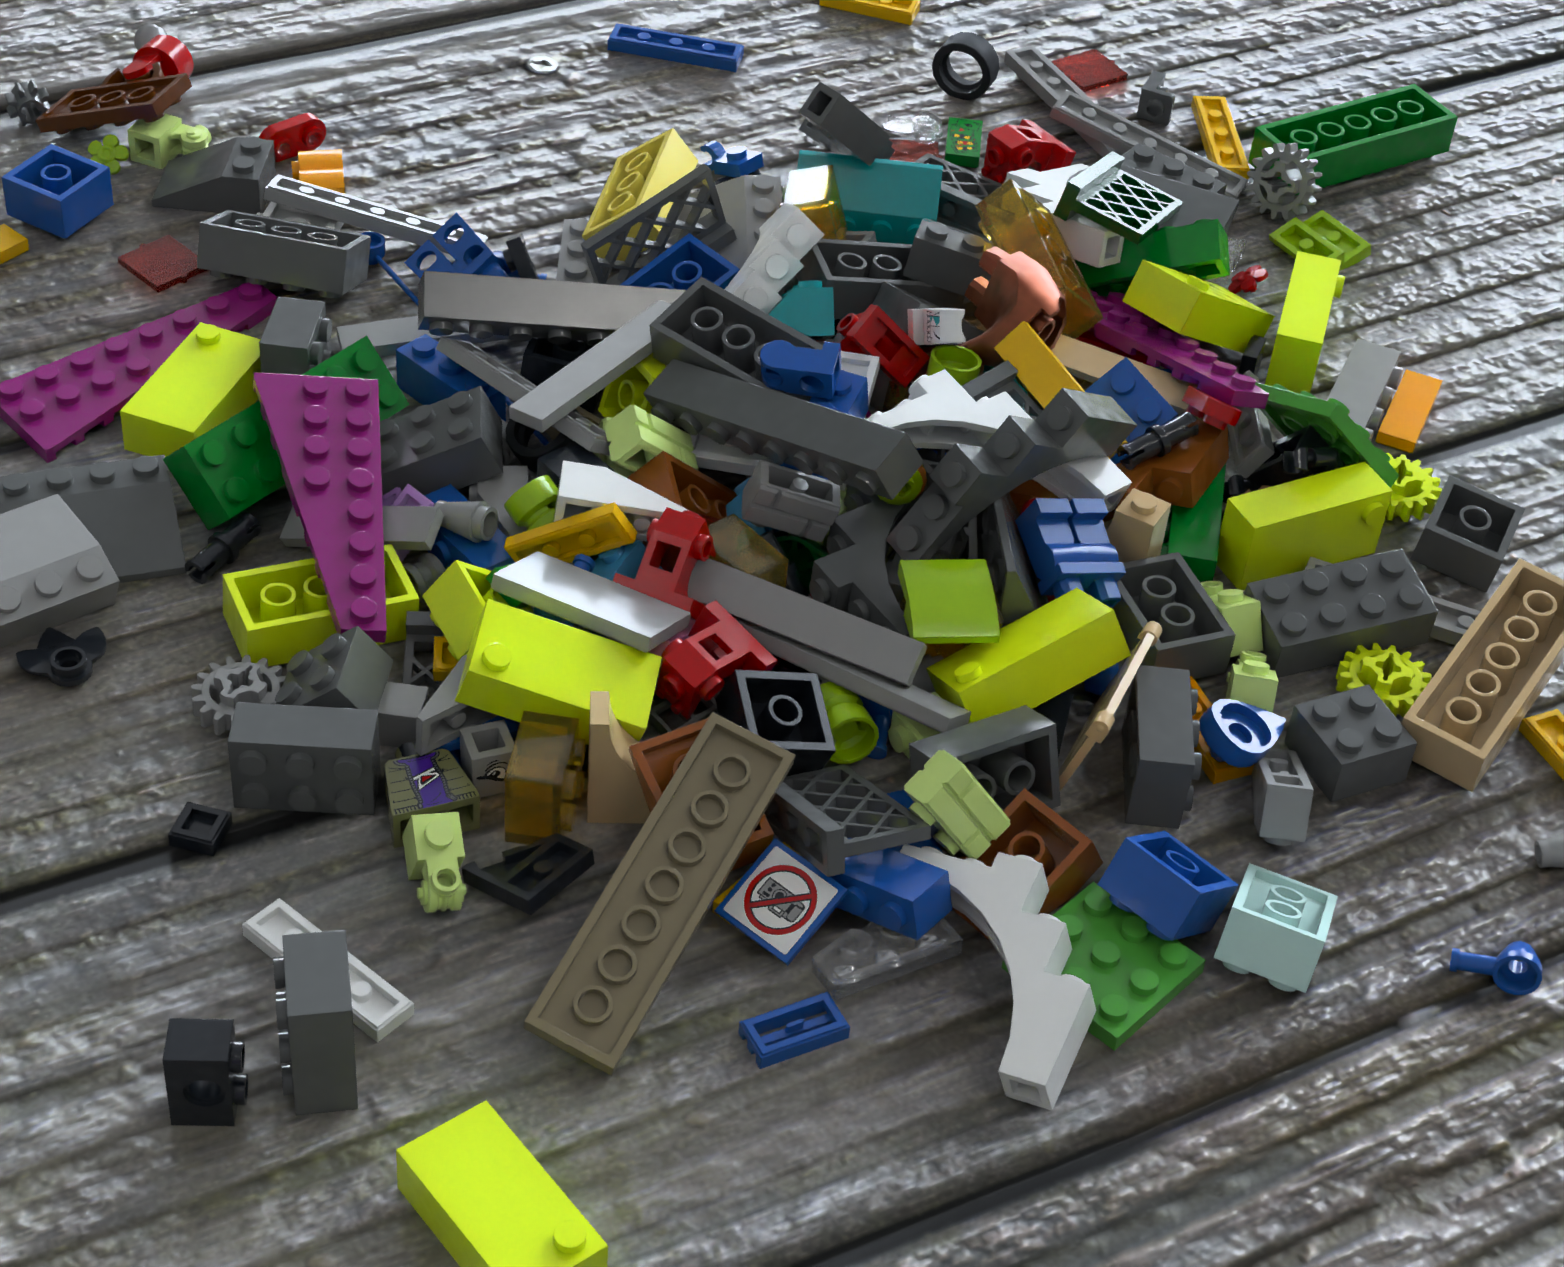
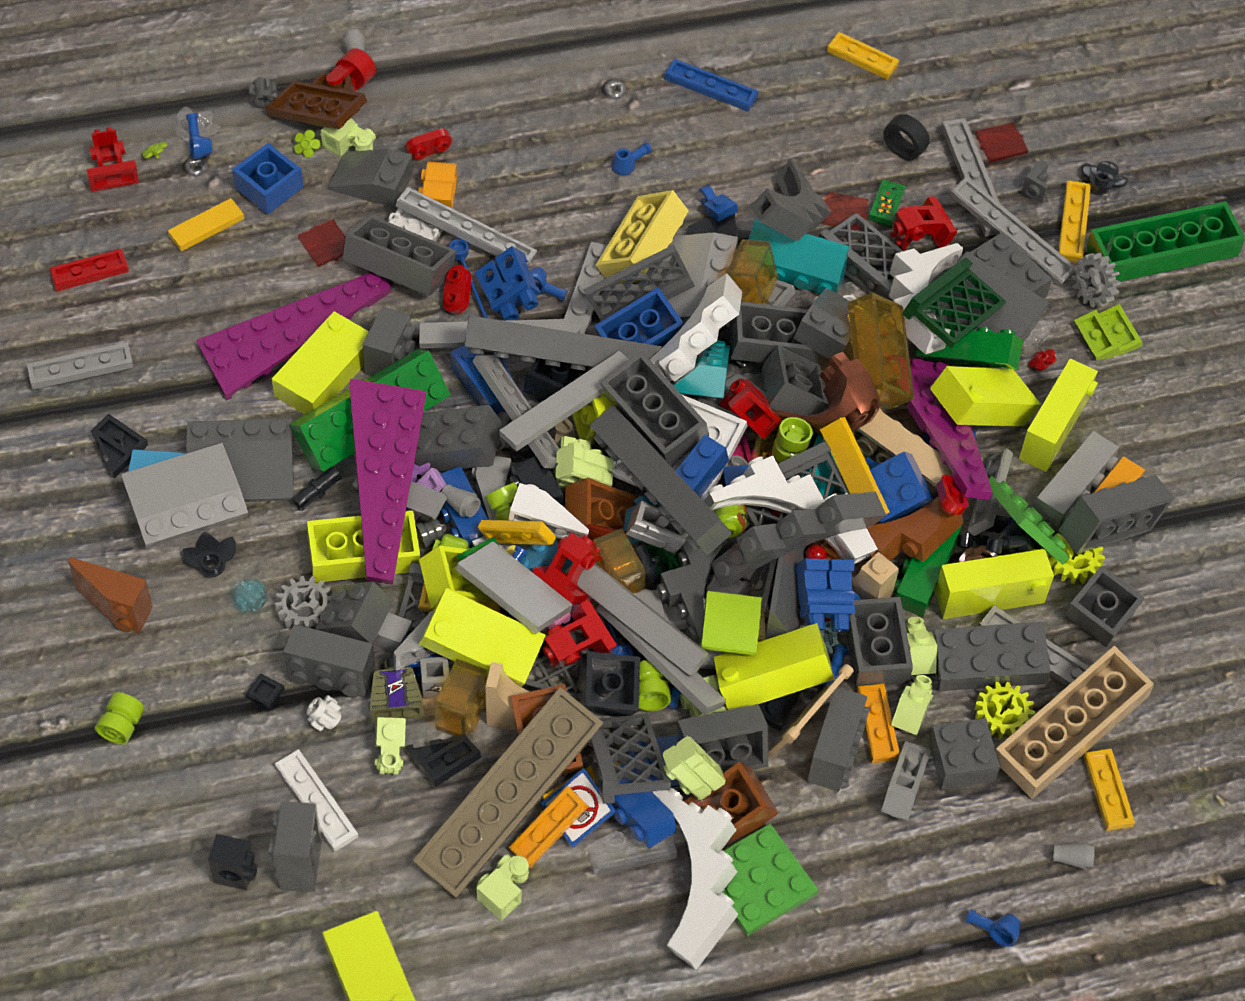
camera: 15 degrees right, 15 degrees up
black wing [502,233,539,279] -> none
blue tile [738,992,850,1069] -> none
blue leg [760,340,841,400] -> none
clear plate [881,111,943,144] -> none
white leg [907,308,966,345] -> none
blue brick [1097,831,1239,941] -> none
black pin [1117,412,1199,470] -> none
blue piece [1199,699,1286,768] -> none
light aqua slope [1214,863,1338,993] -> none
black tile [1238,335,1267,375] -> none
none -> clear light blue gear [234,579,267,613]
none -> white gear [307,695,341,731]
none -> red plate [443,265,472,315]
none -> yellowish green brick [477,854,529,921]
none -> light orange tile [509,786,589,868]
none -> blue bar [611,142,652,176]
none -> dark grey brick [1058,475,1174,554]
none -> black plate [1082,161,1128,194]

